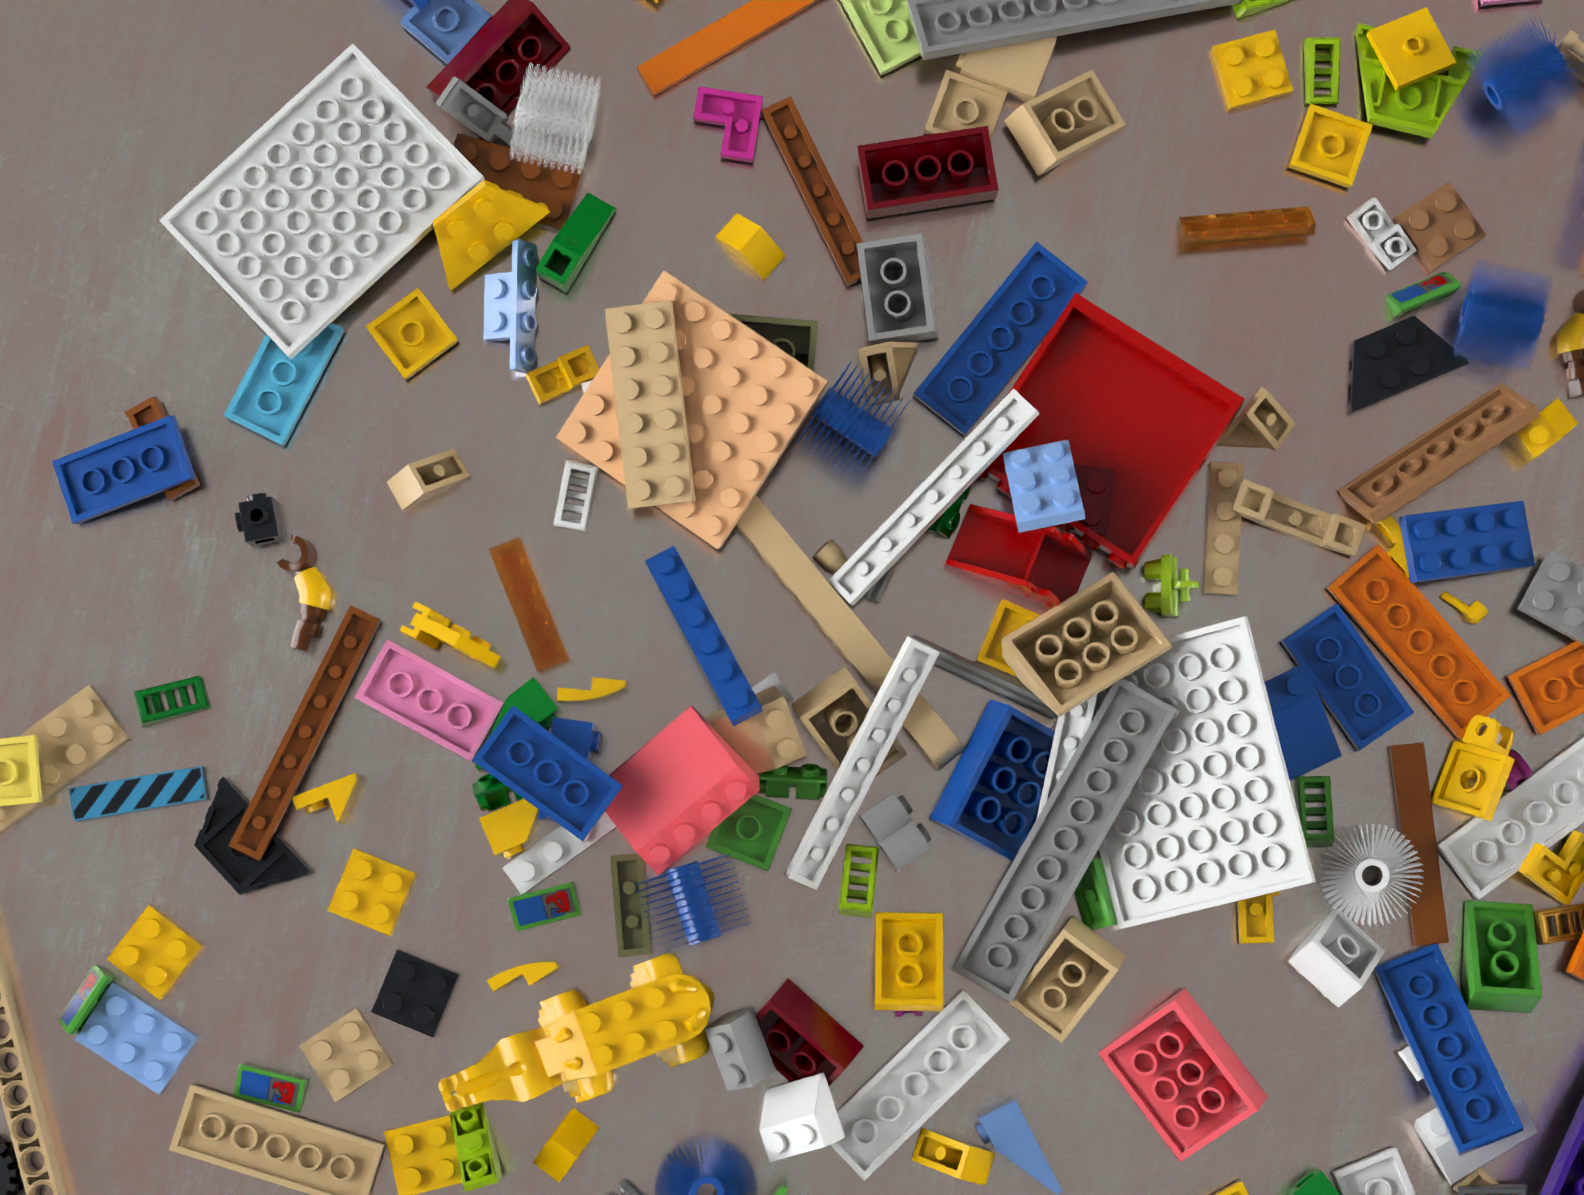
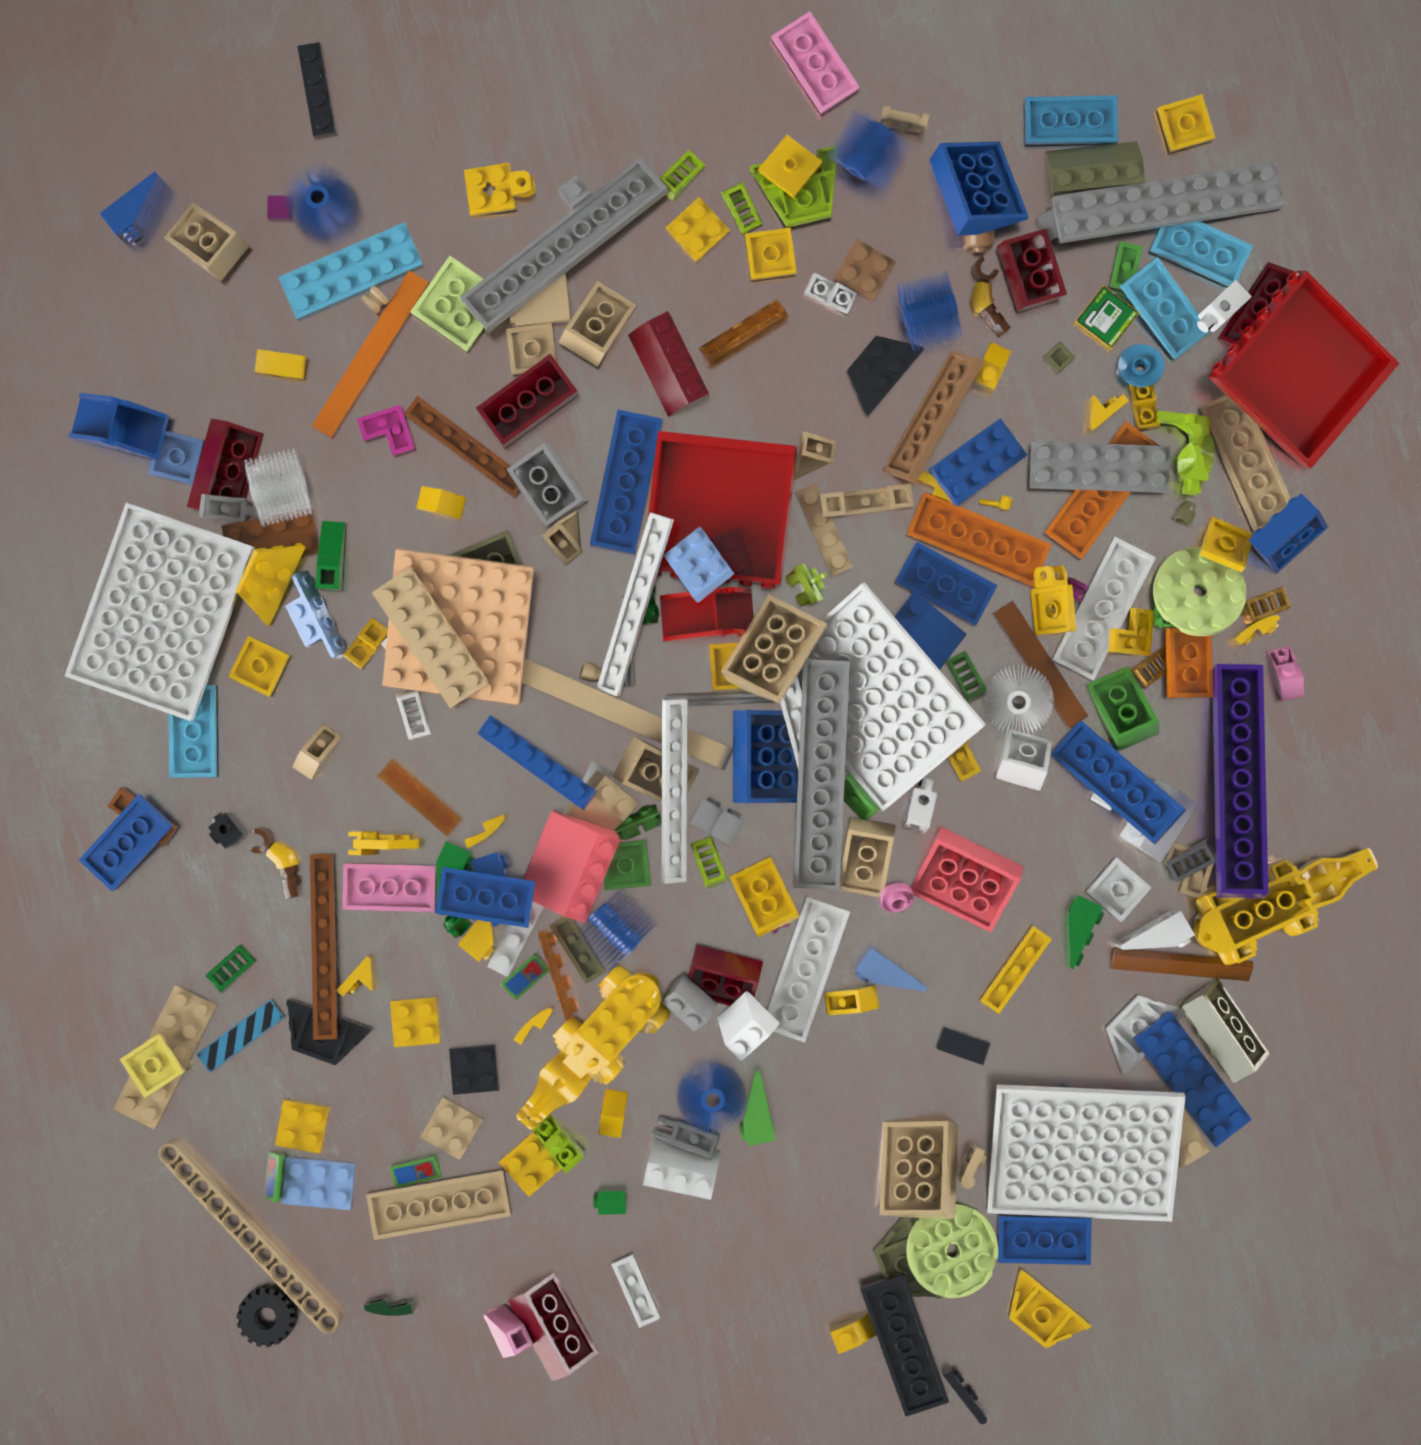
camera: 25 degrees left, 5 degrees up
blue piece [796,361,910,484] -> none
bright green slope [1386,272,1461,318] -> none
none -> clear orange plate [537,929,578,1021]
none -> dark red slope [628,311,709,417]
none -> bright pink plate [879,883,914,913]
none -> white torso [902,778,937,834]

